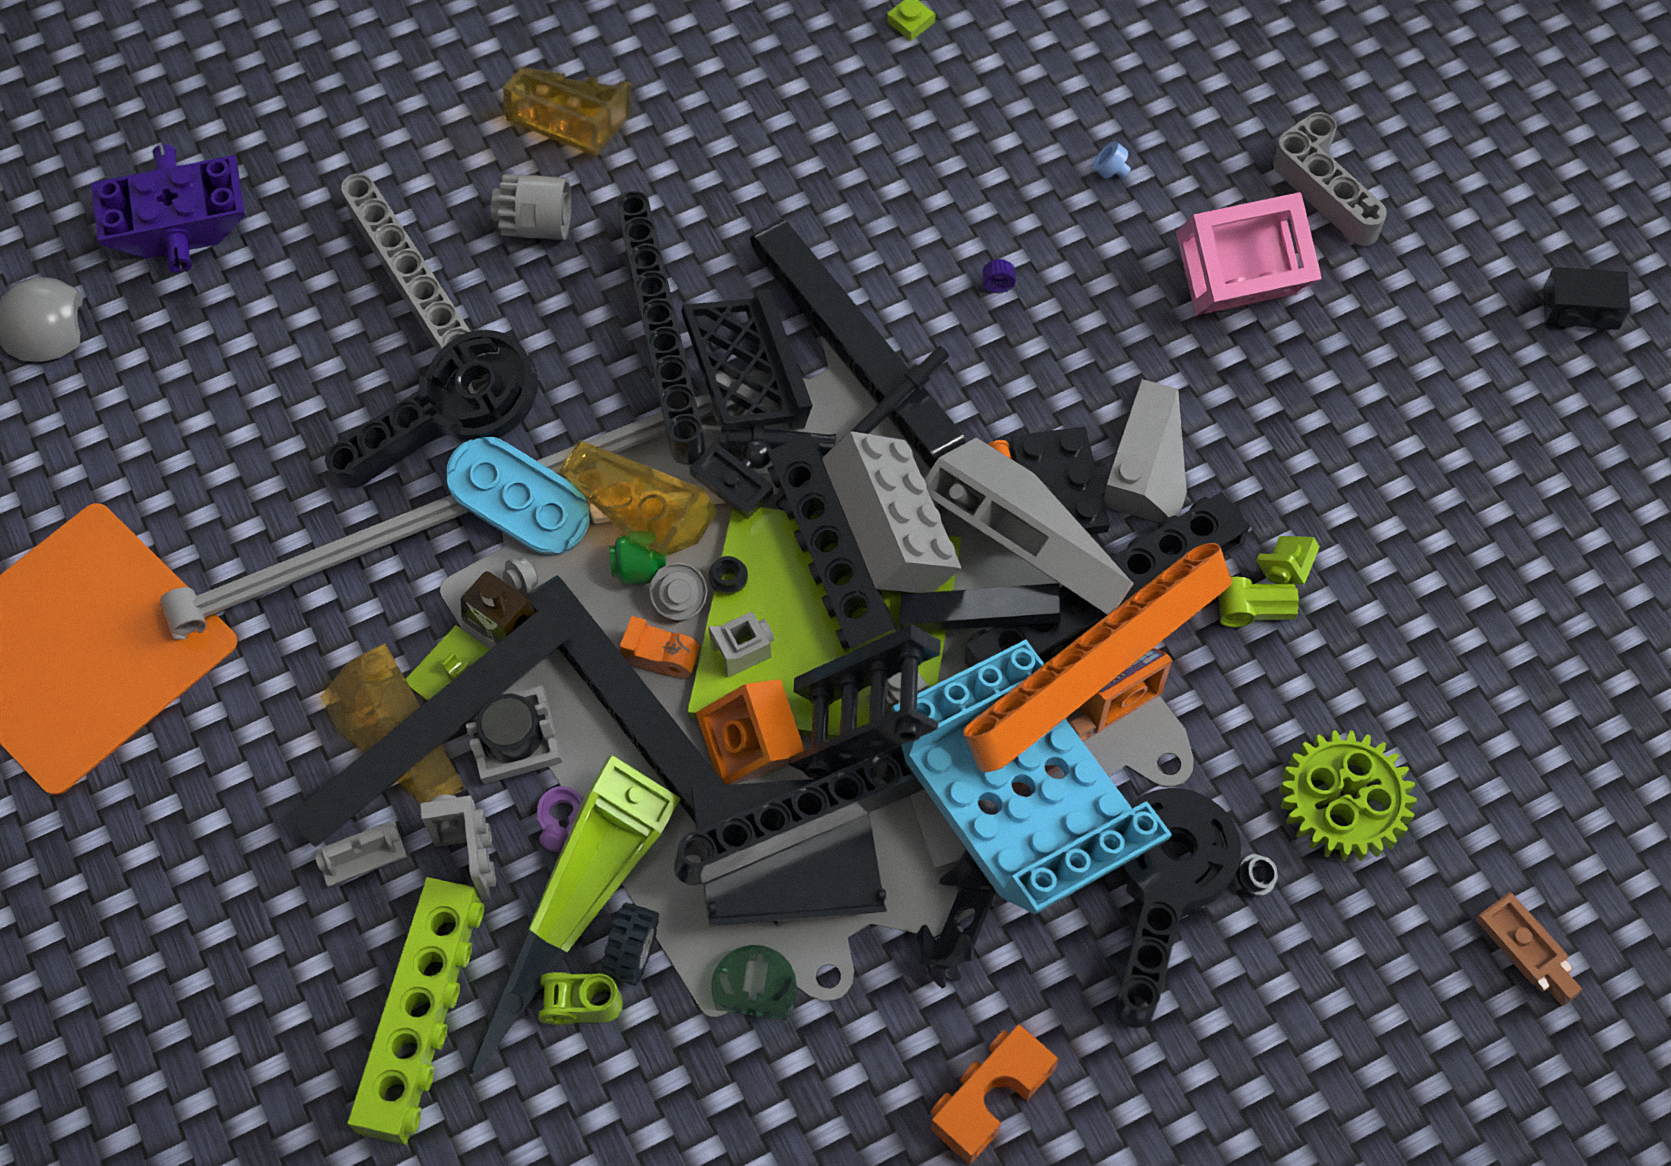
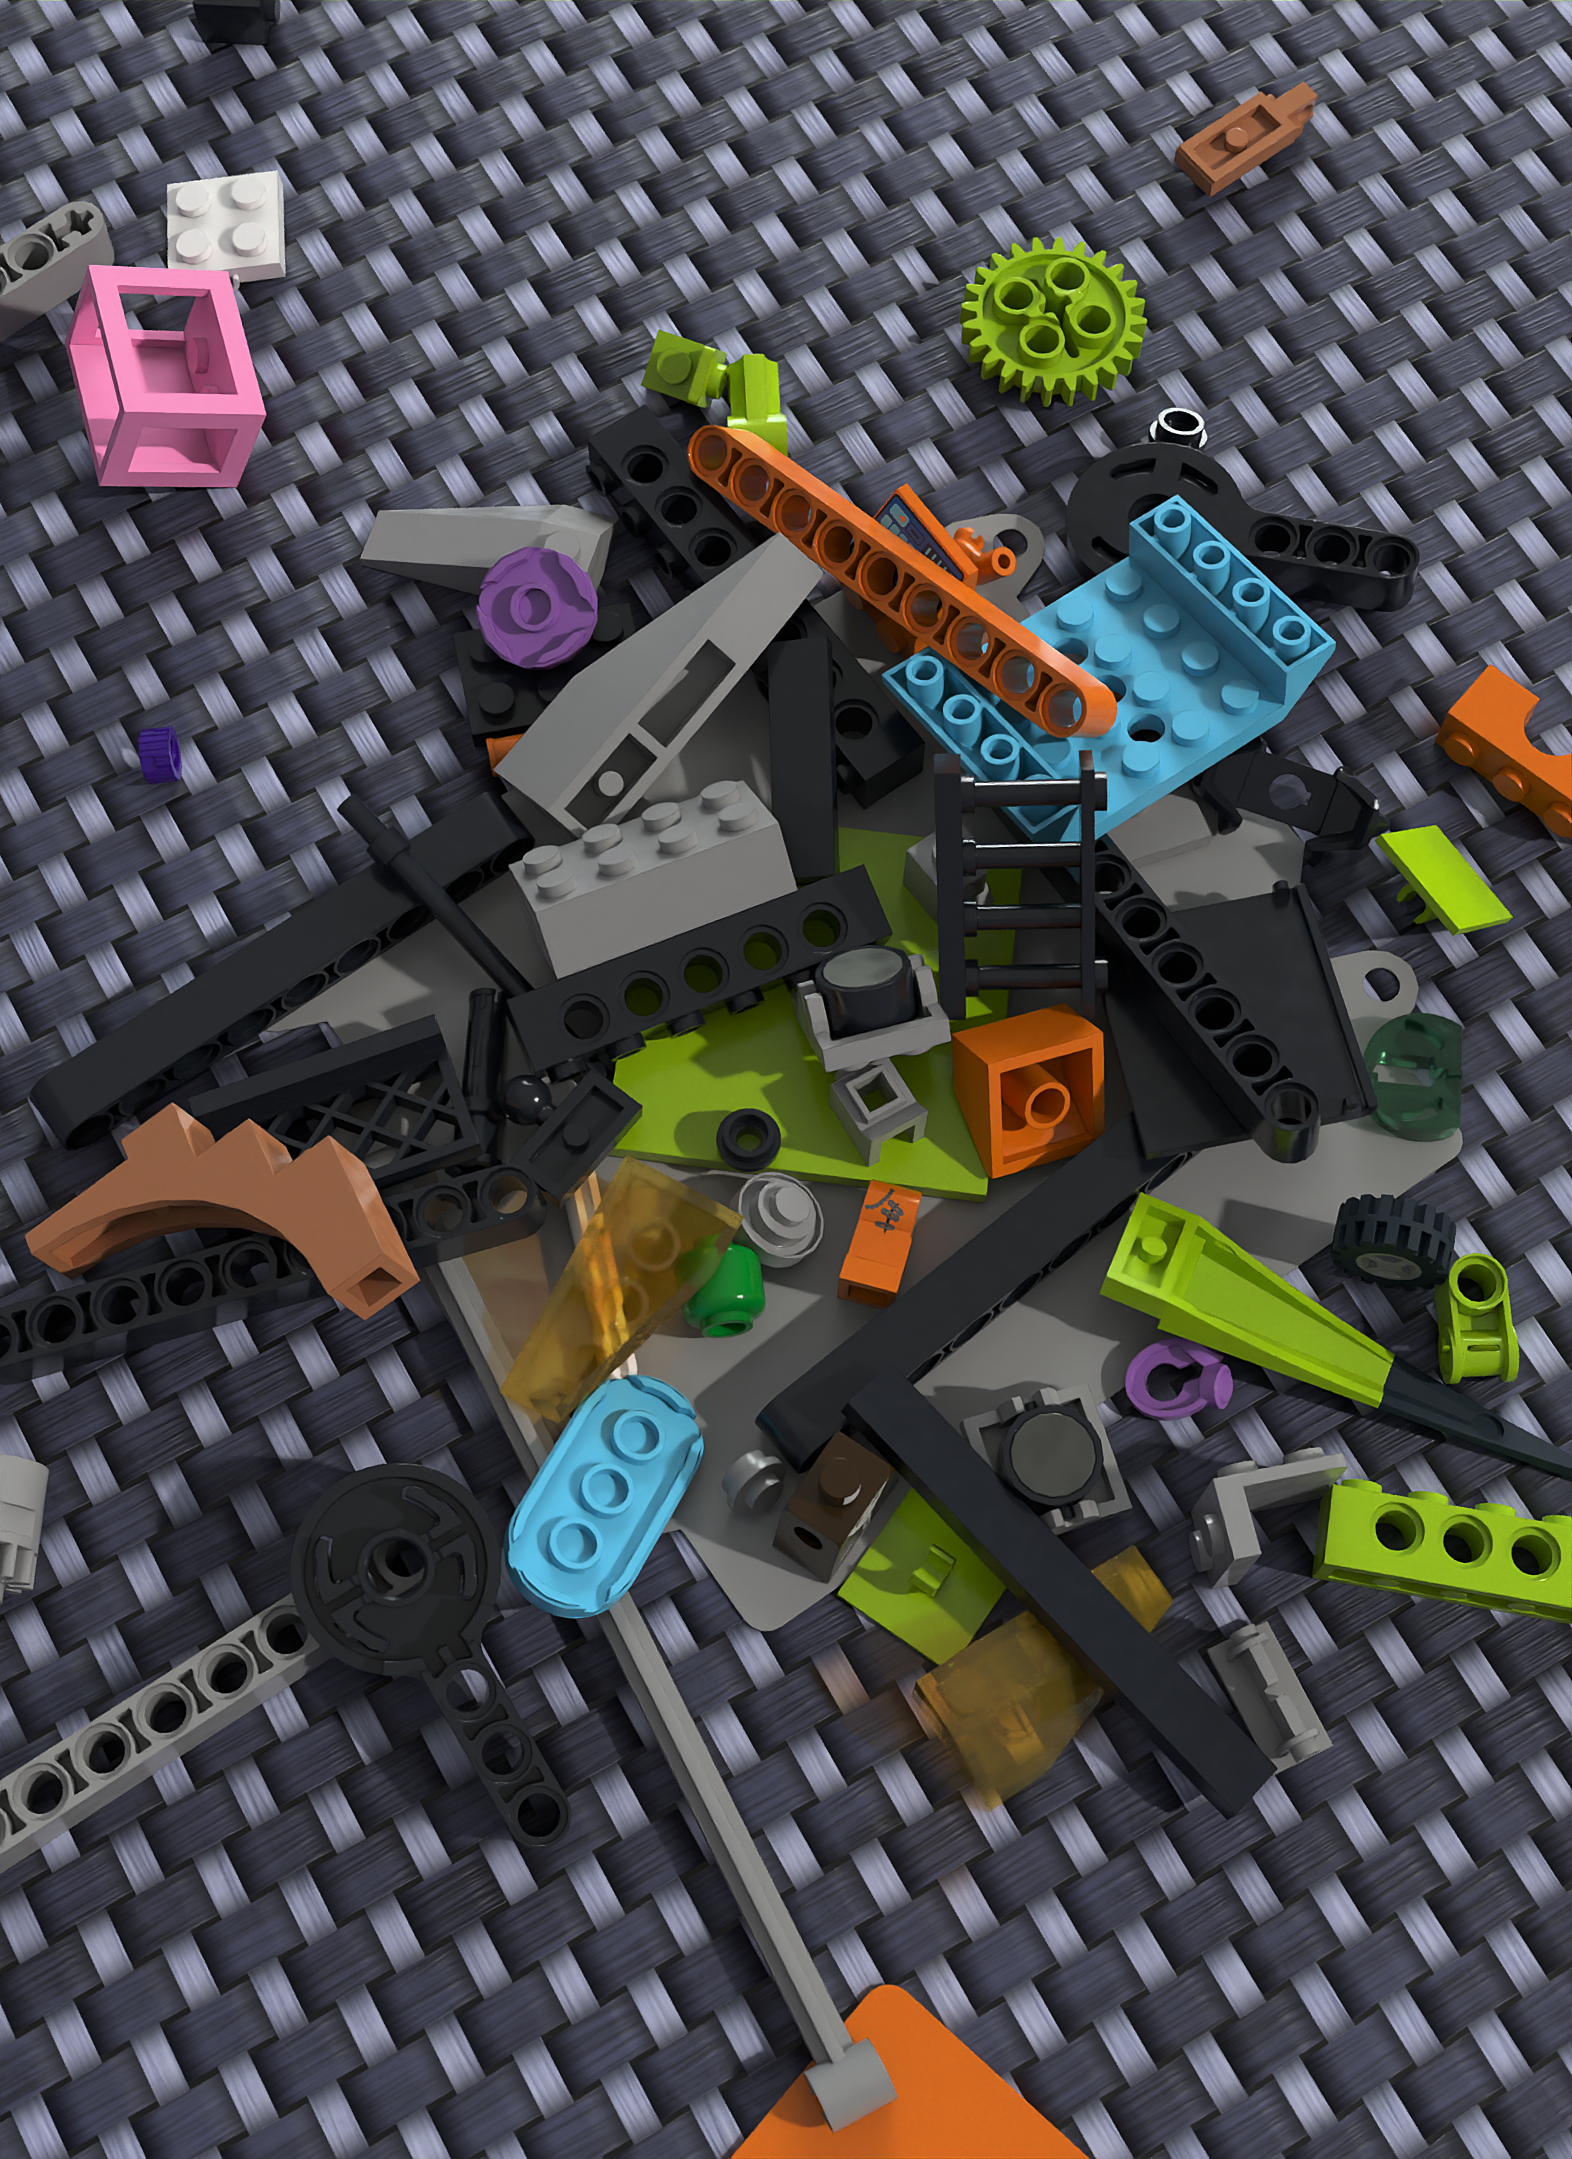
camera: 95 degrees left, 5 degrees up
none -> nougat arch [24,1102,420,1320]
none -> white plate [167,170,286,291]
none -> medium lavender tile [476,547,598,670]
none -> piece [791,945,951,1073]
none -> orange arm [953,527,1016,586]
none -> lime piece [1374,825,1513,936]

